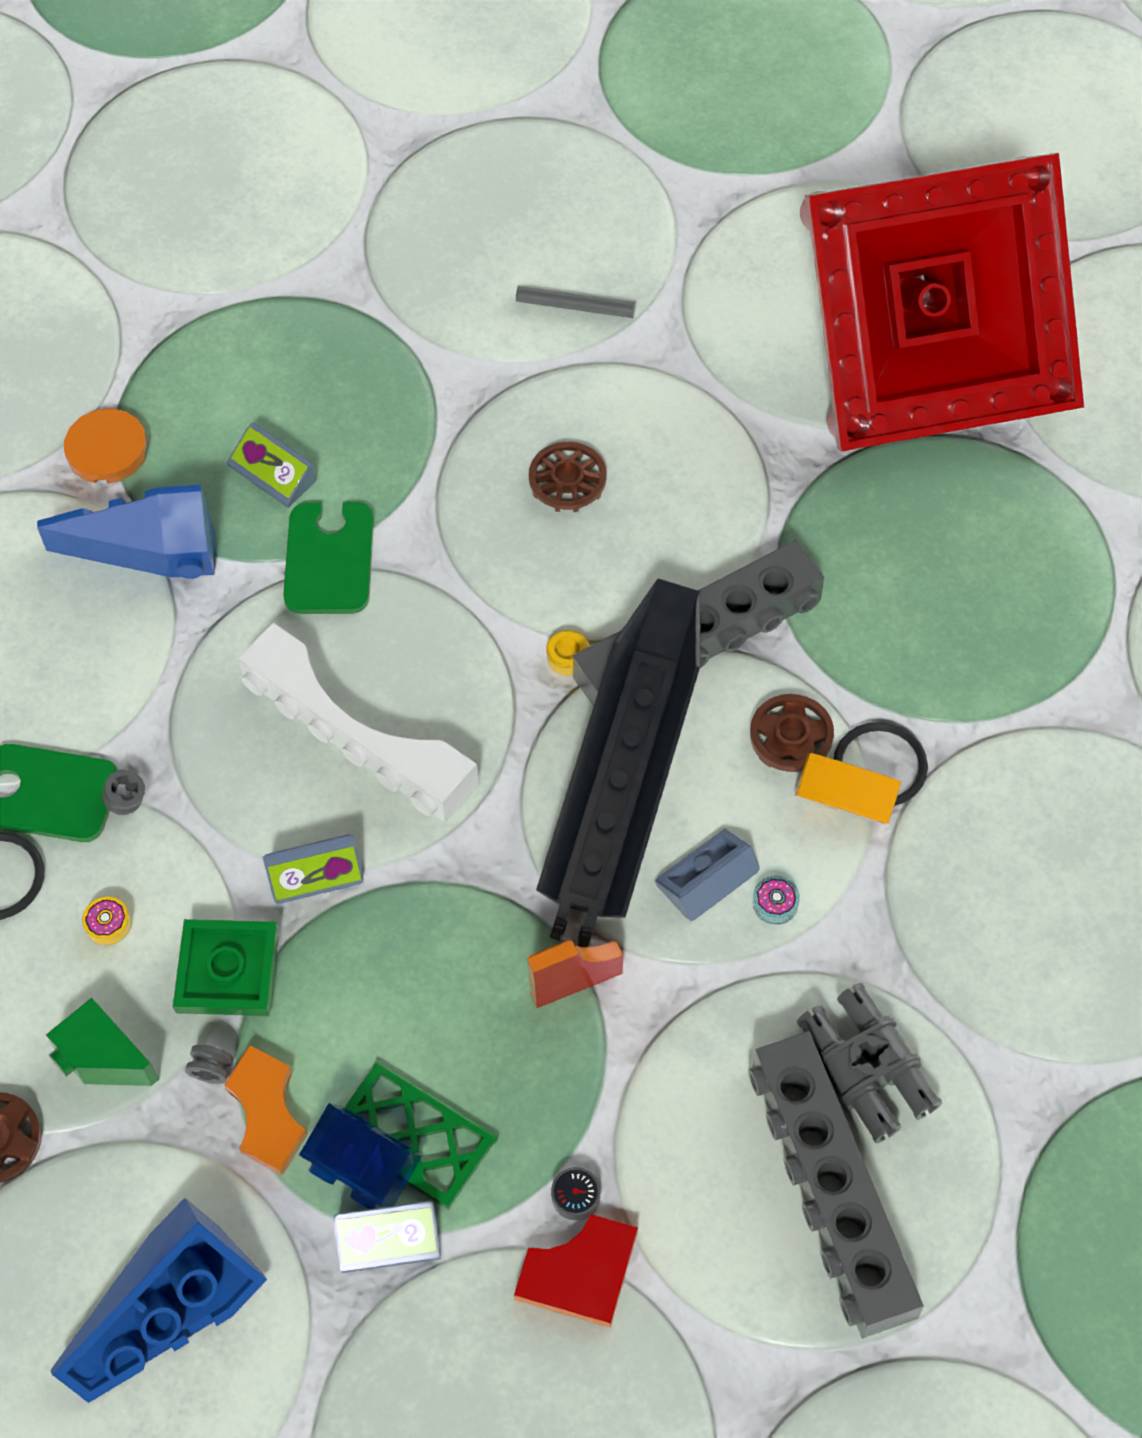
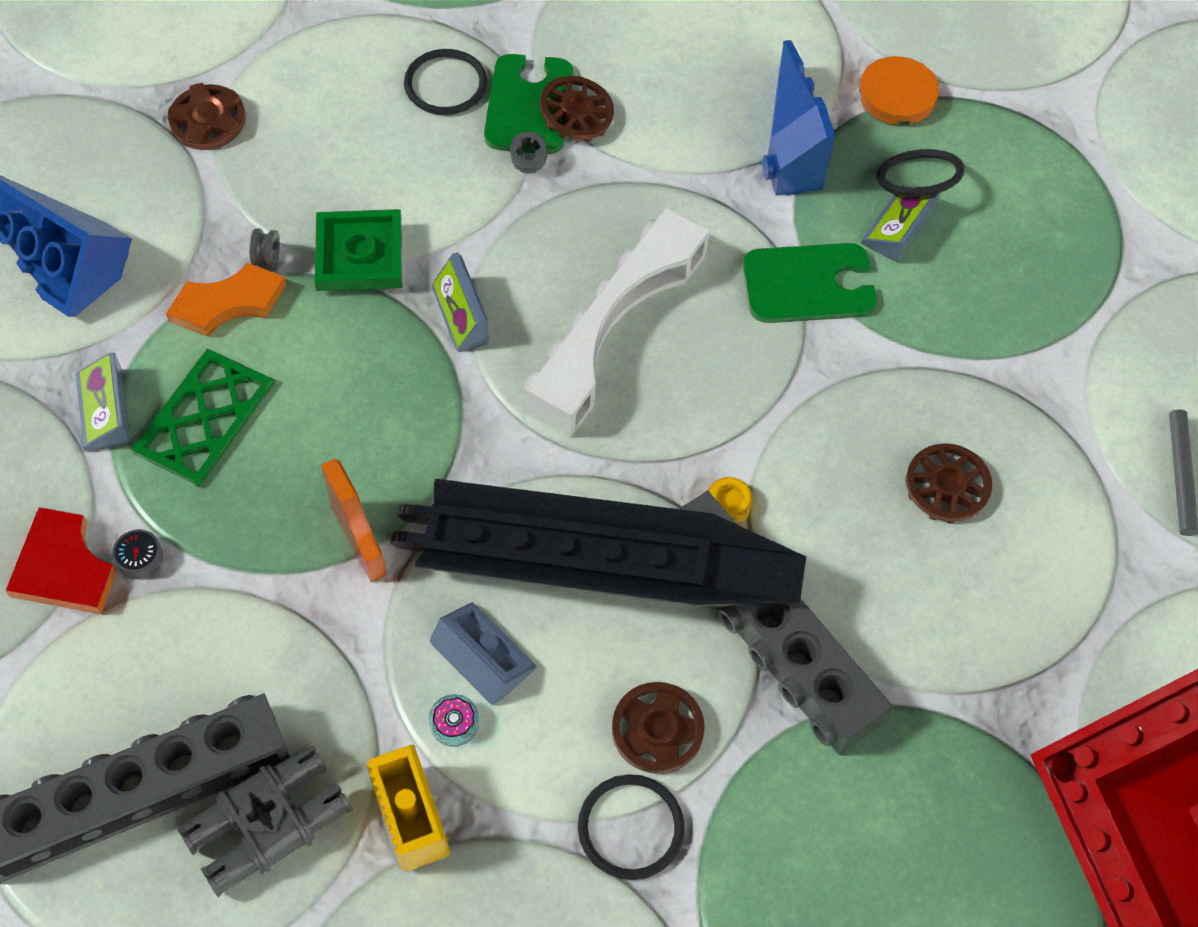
camera: 80 degrees right, 0 degrees up
green slope [46,997,159,1086] -> none
tile [82,896,131,945] -> none
clear blue brick [299,1103,423,1209] -> none
light orange slope [794,753,902,824] -> none
none -> yellow brick [366,745,450,872]
none -> copper wheel [539,76,614,142]
none -> black tyre [876,149,965,197]

